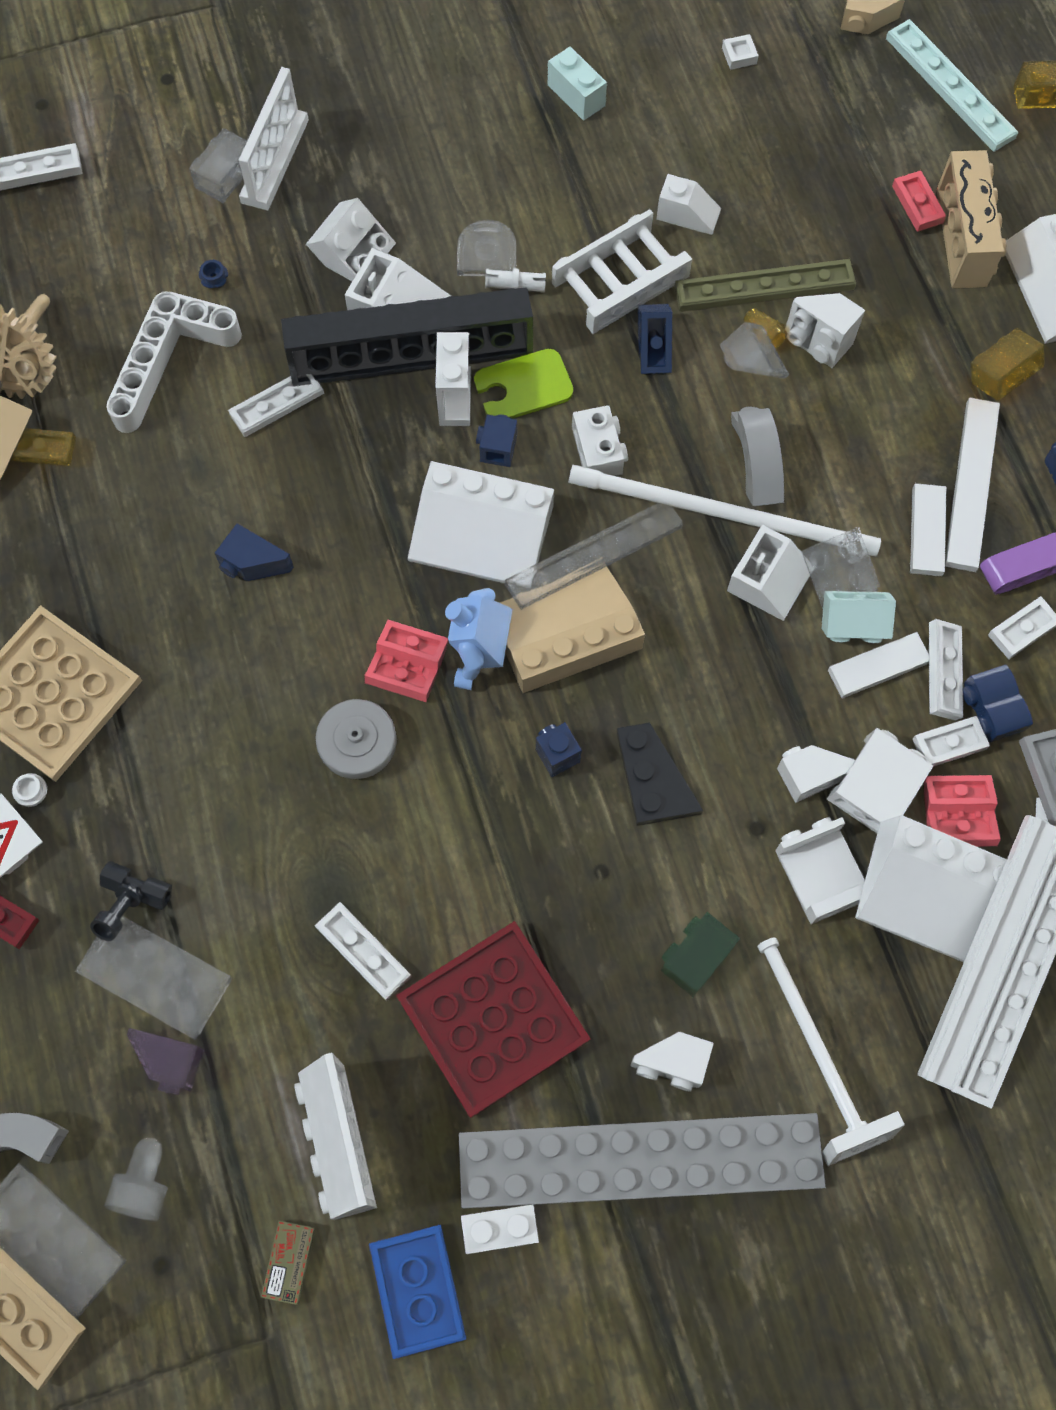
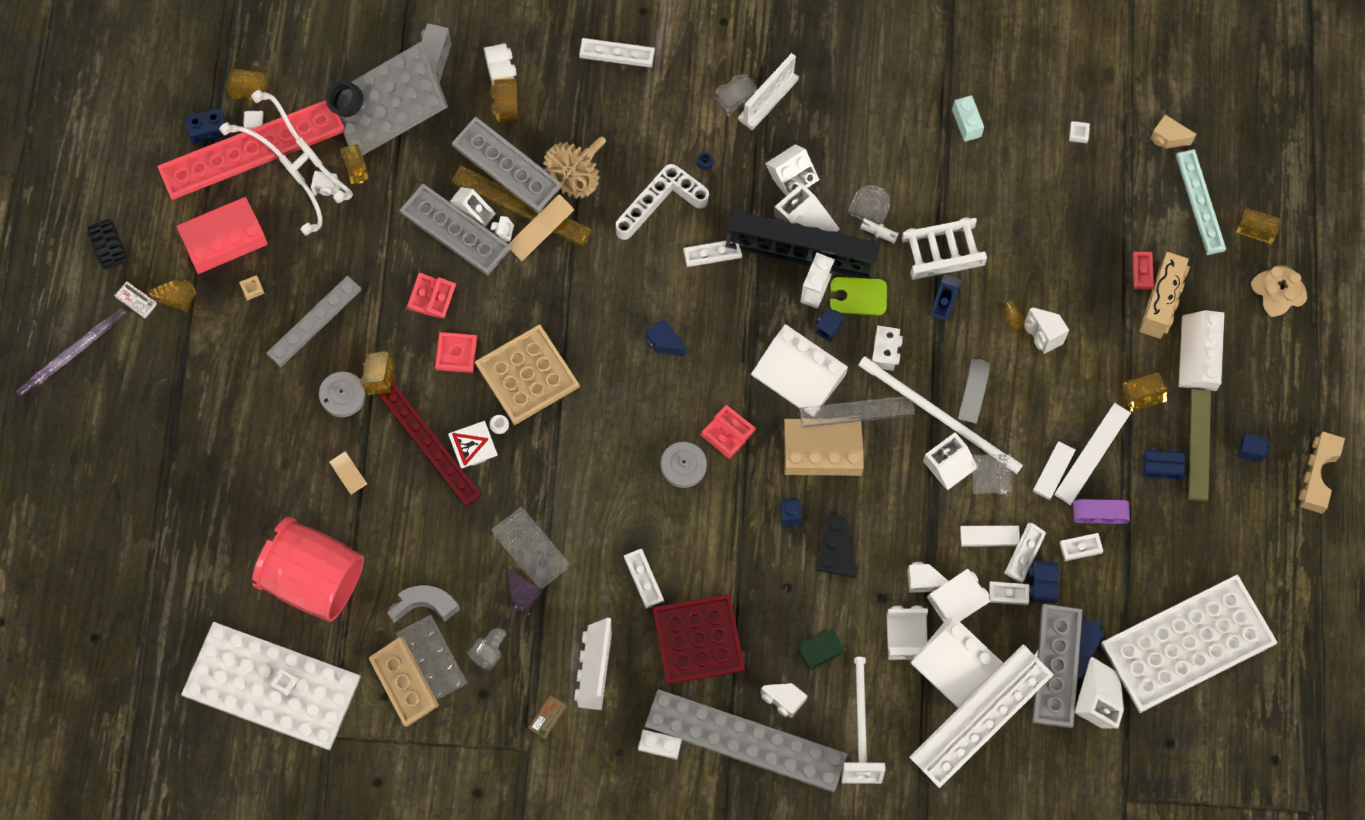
camera: 20 degrees right, 0 degrees up
black bar [90,861,172,941] -> none
blue tile [369,1225,467,1359] -> none
light blue torso [445,588,513,690] -> none
white slope [657,174,721,235] -> none
olive tile [674,259,856,312] -> none
clear slope [719,322,789,379] -> none
light aqua brick [822,591,896,643] -> none
coral slope [924,775,1001,847] -> none

